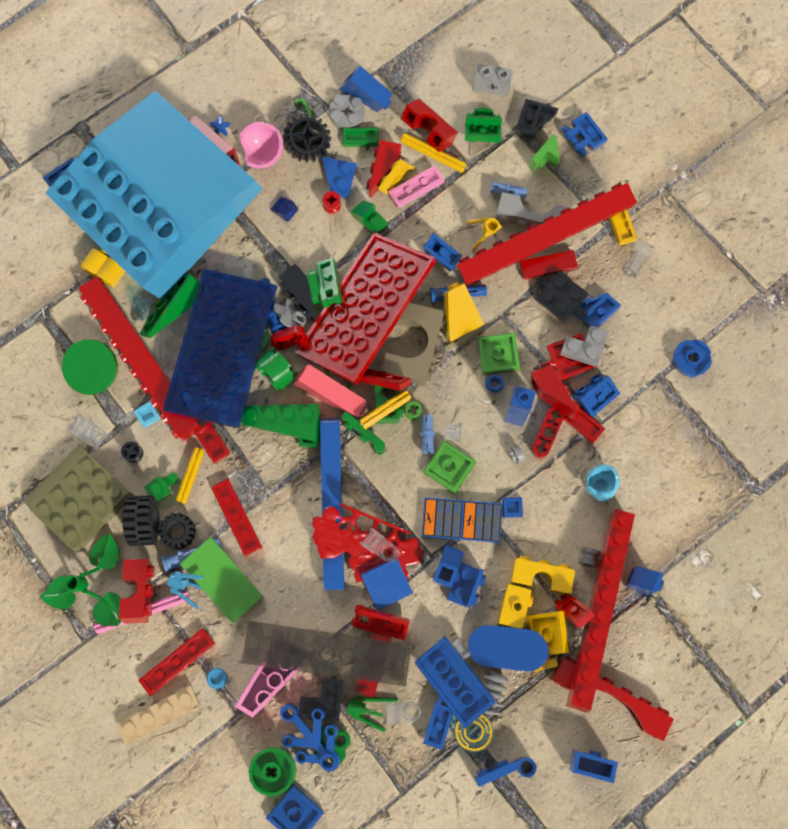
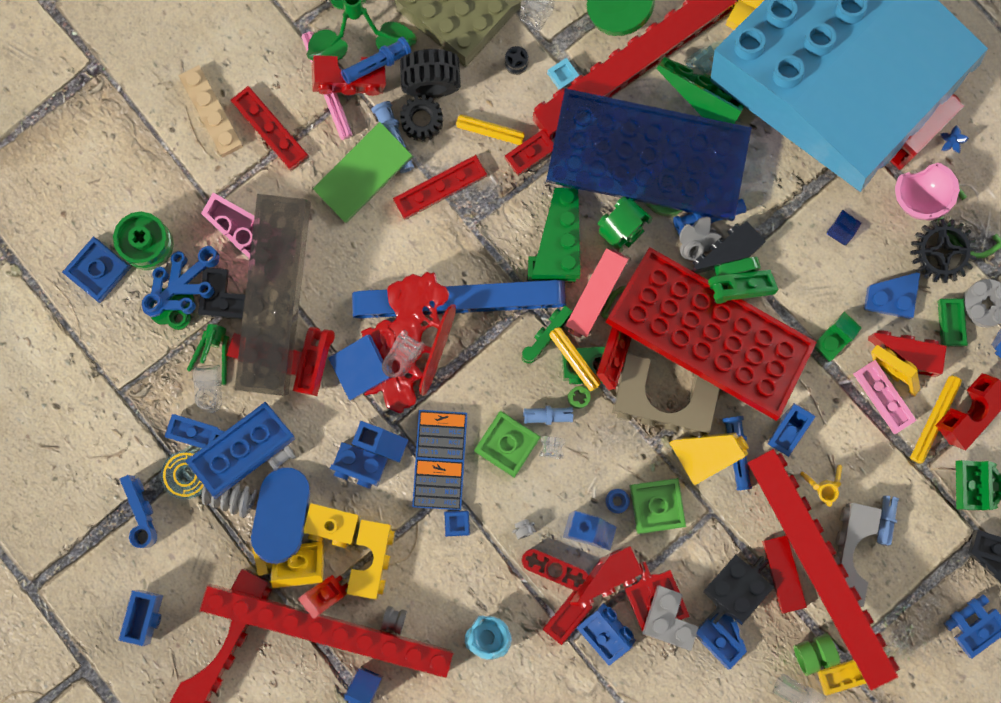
camera: 85 degrees right, 5 degrees up
green plate [144,472,180,503] -> none
dark azure plant [167,571,203,609] -> none
dark azure tile [207,668,228,689] -> none
red beam [271,325,305,350] -> none
red wheel [322,191,341,214] -> none
bright green slope [529,134,559,172] -> none
none -> blue pin [341,37,411,84]
none -> bright green wheel [793,633,840,676]

